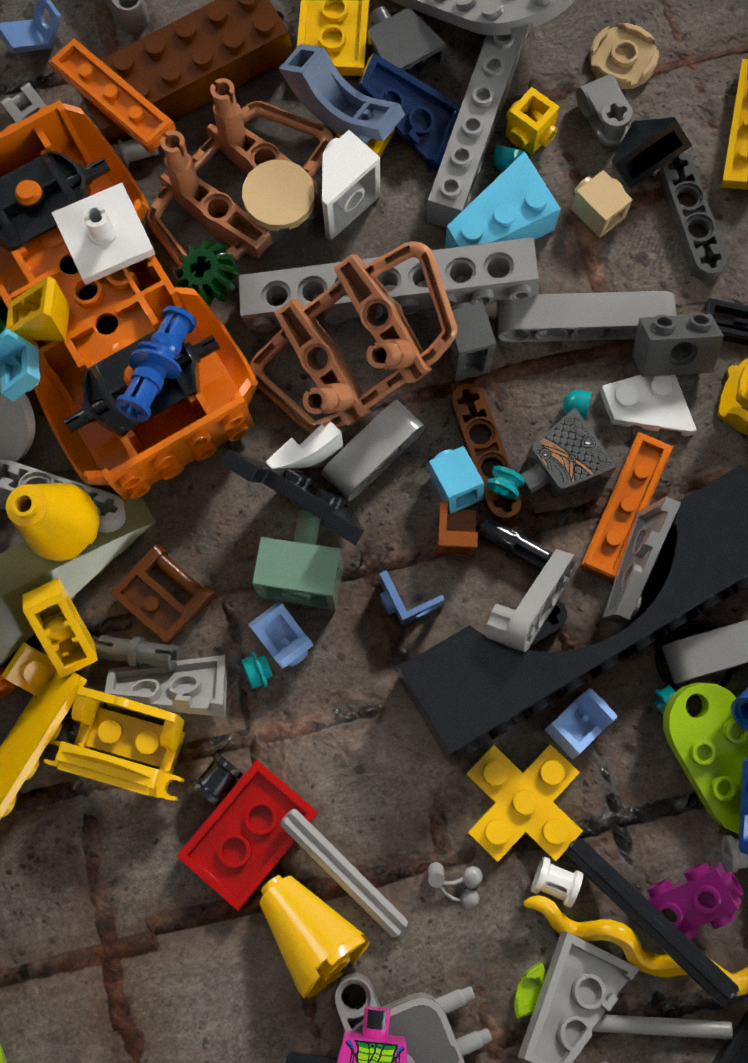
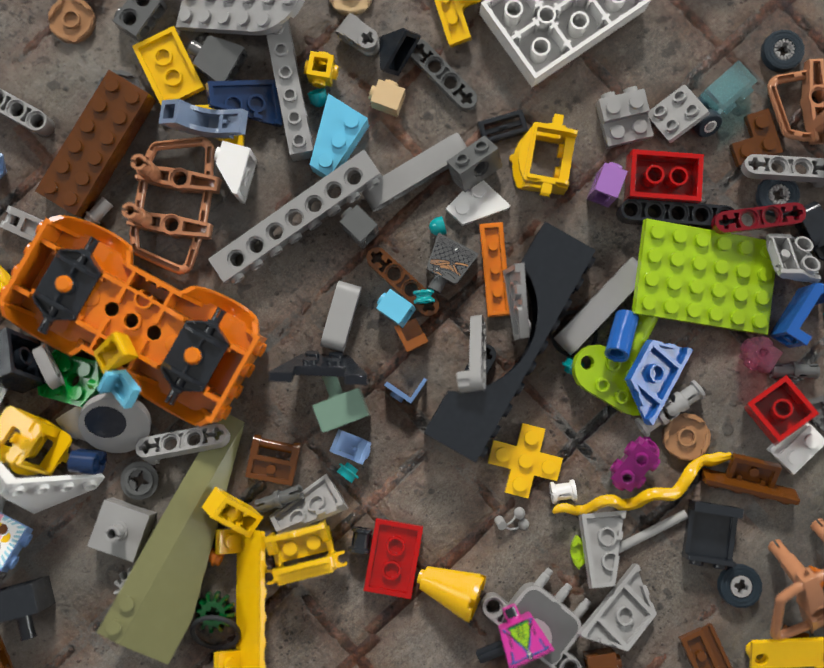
camera: 30 degrees left, 10 degrees up
yellow cone [6,483,100,562] -> none
orange tile [48,38,176,153] -> none
white tile [51,183,156,285] -> none
blue piece [115,305,196,422] -> none
dark green gear [173,239,240,306] -> none
tan tile [242,160,315,231] -> none
nougat piece [250,241,457,435] -> none
white slope [266,422,343,470] -> none
light grey axle [280,809,408,938] -> none
black axle [478,515,552,571] -> none
light blue bracket [545,688,617,760] -> none
black axle [565,838,739,1006] -> none

